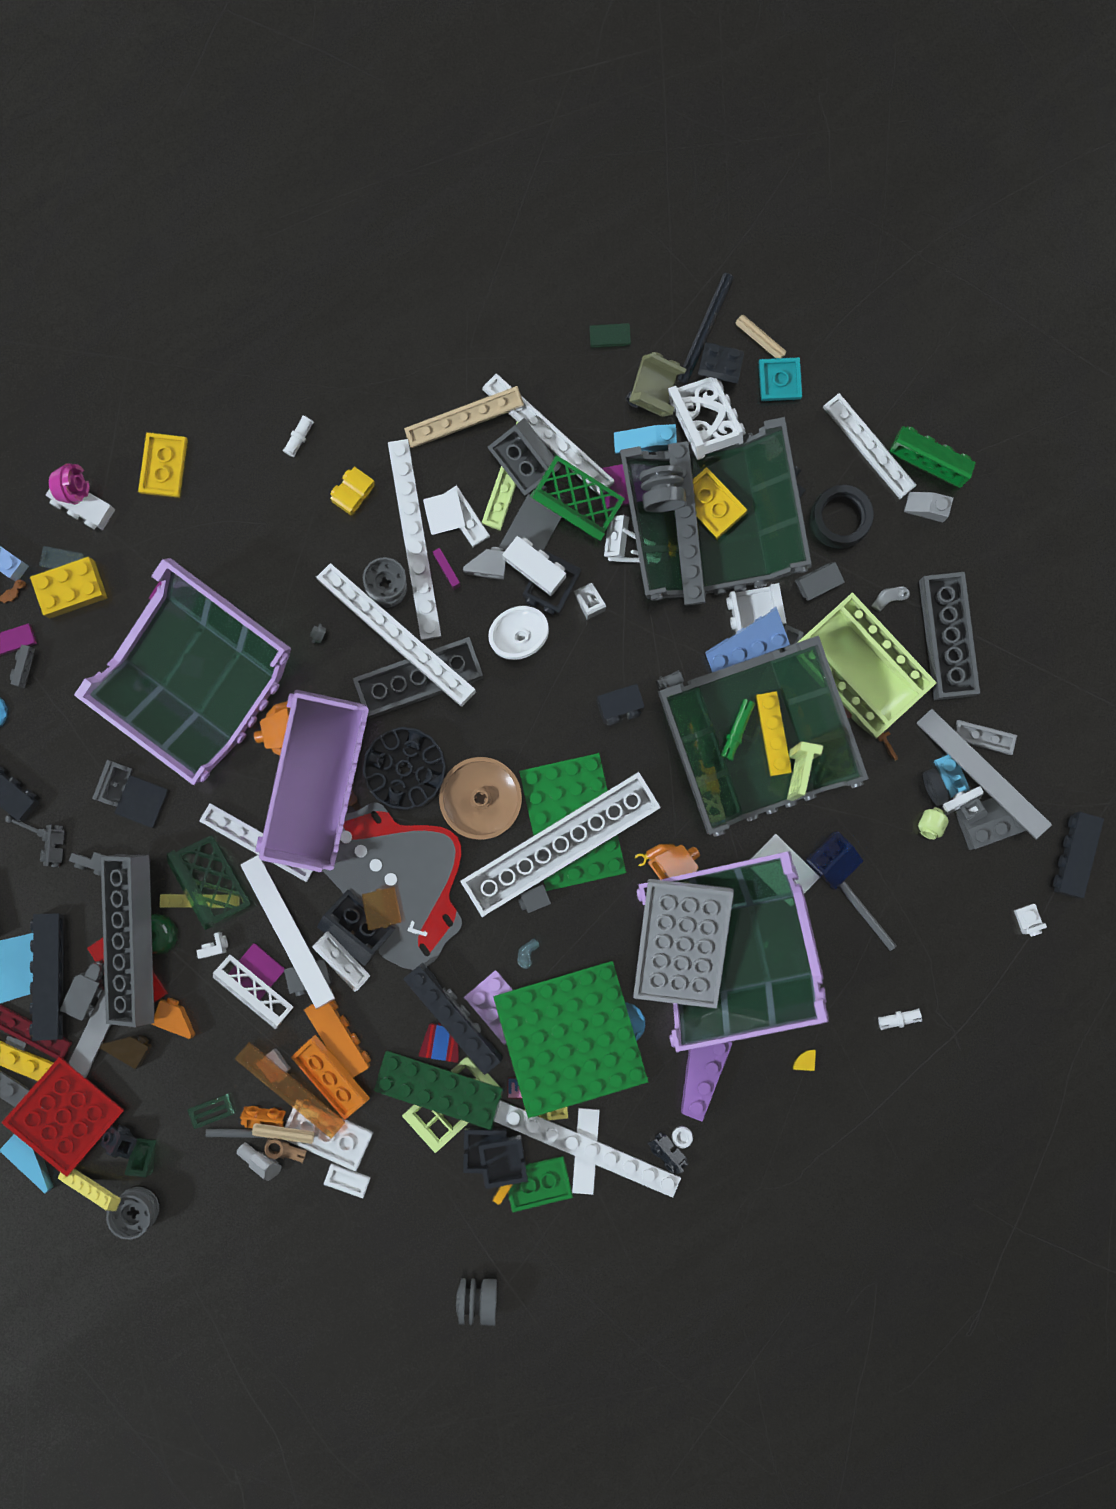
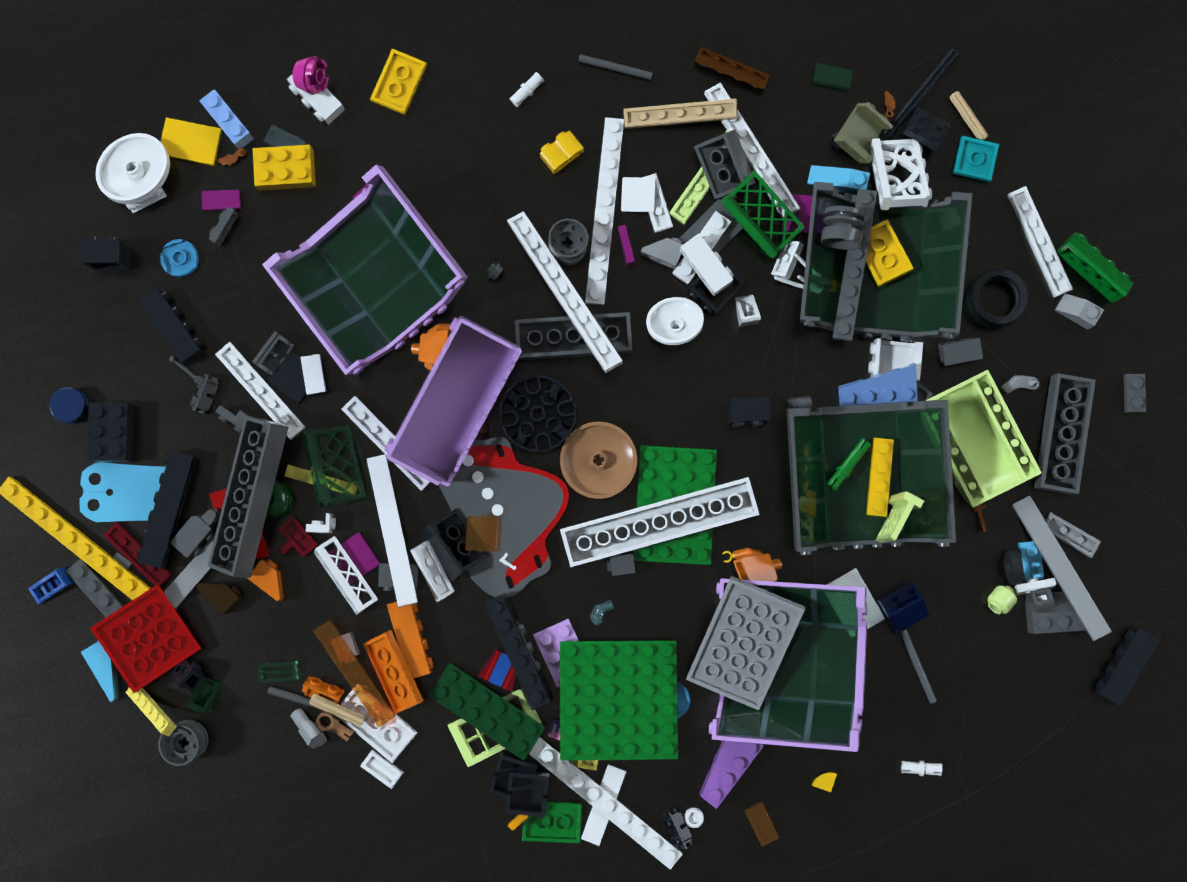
camera: 20 degrees right, 0 degrees up
white bracket [1014,904,1047,936] -> none
none -> white plate [215,342,306,440]
none -> dark red plate [278,516,318,558]
none -> white tile [301,354,326,395]
none -> dark grey bar [578,54,653,80]
none -> white plate [672,211,731,285]
none -> reddish brown plate [695,47,770,89]
none -> clear orange tile [744,801,779,846]
none -> dark orange piece [884,91,896,121]
none -> dark grey plate [1124,374,1146,413]

